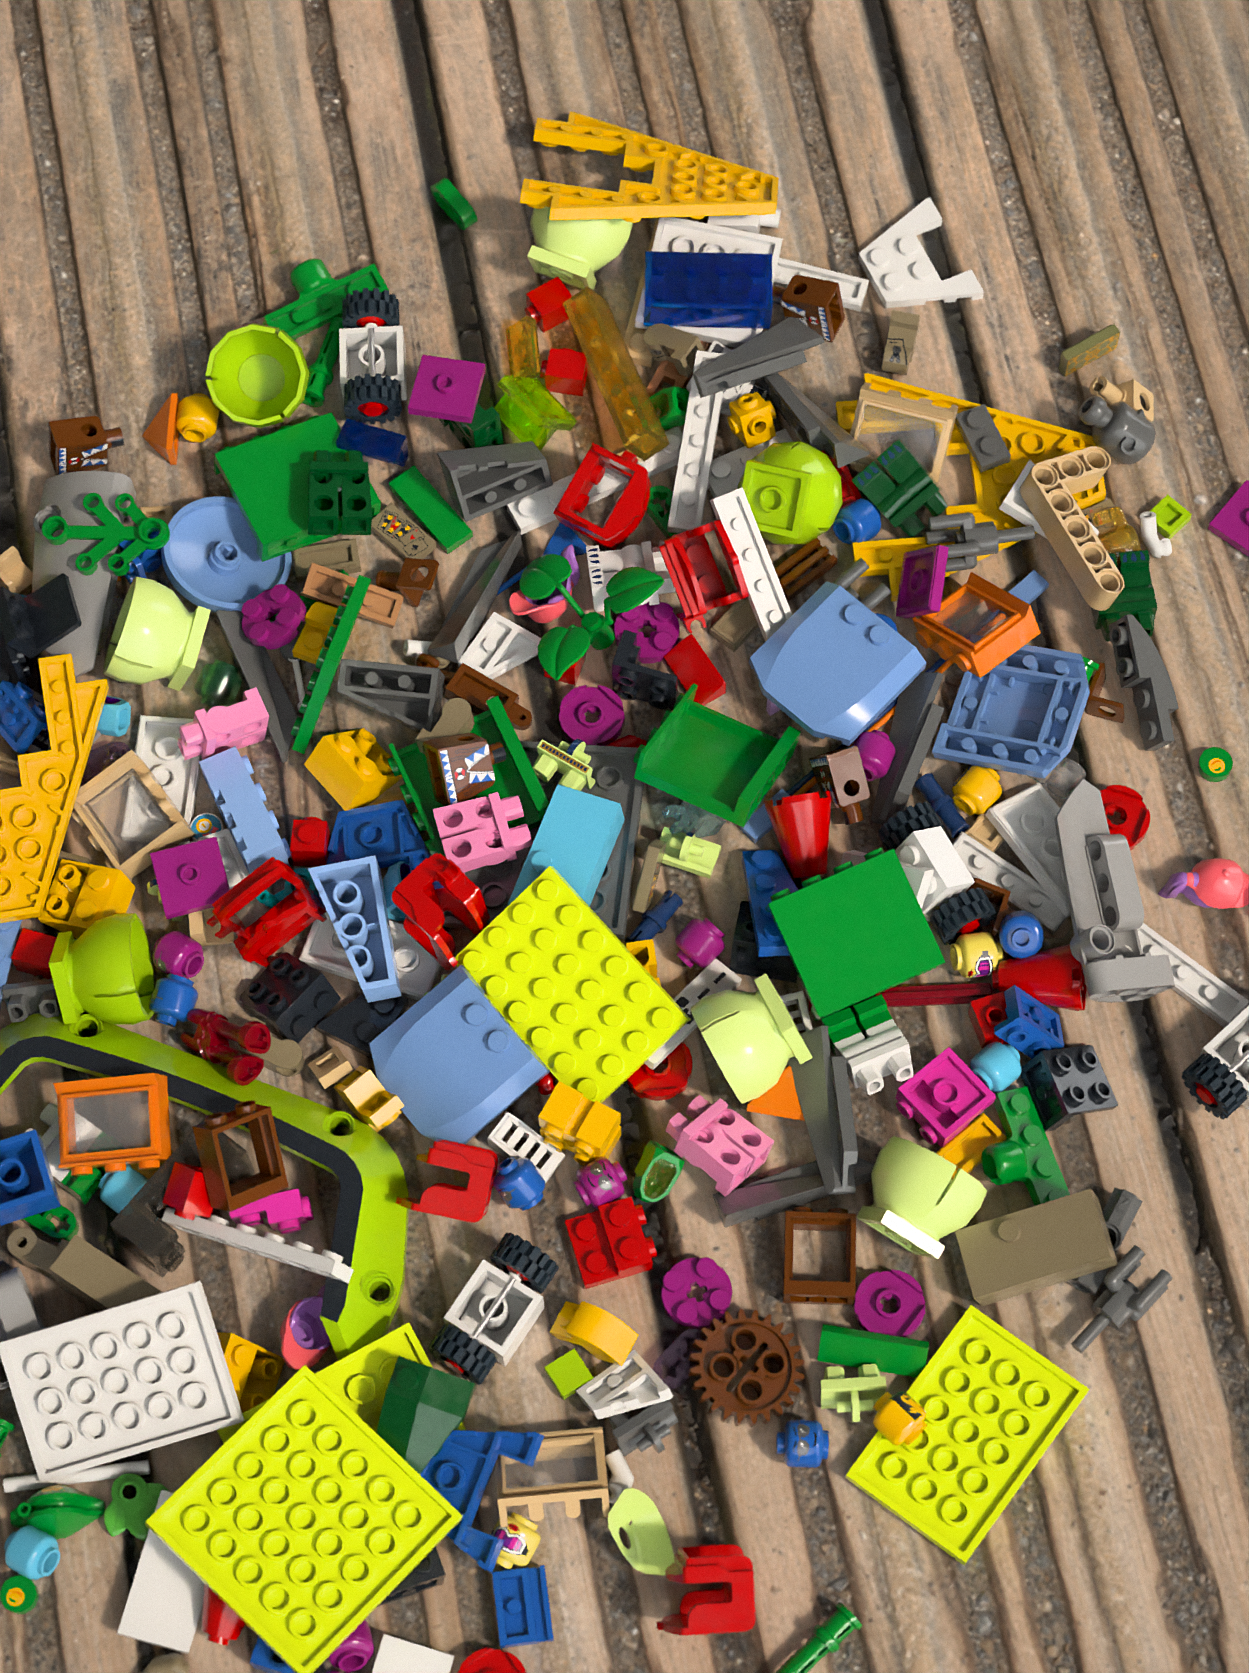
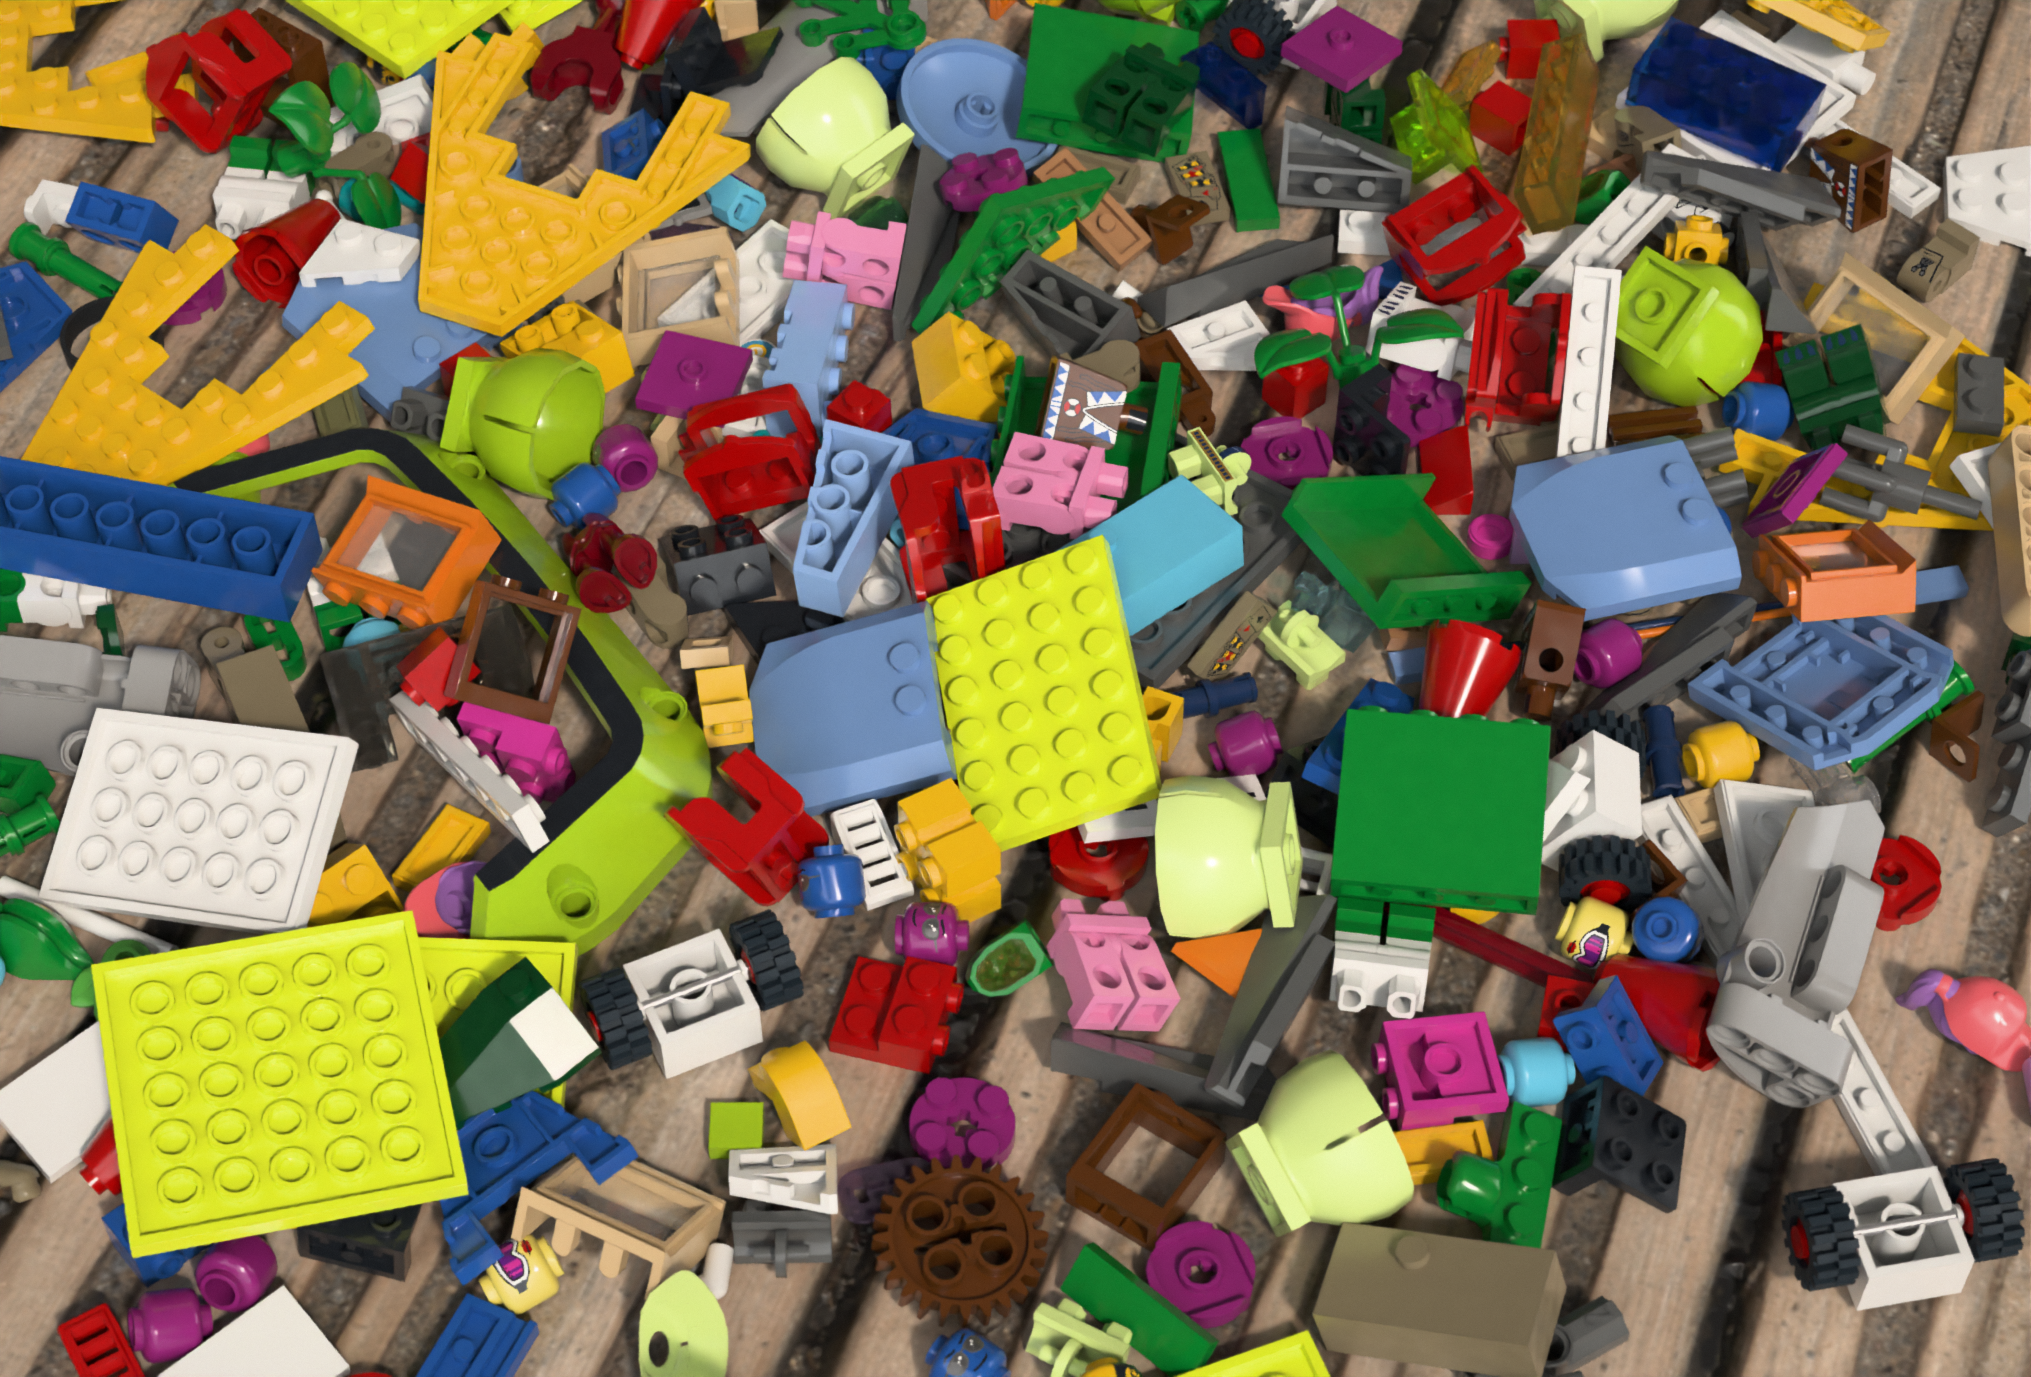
camera: 30 degrees right, 15 degrees down
none -> yellow tile [392,804,491,893]
none -> dark pink tile [1467,514,1514,560]

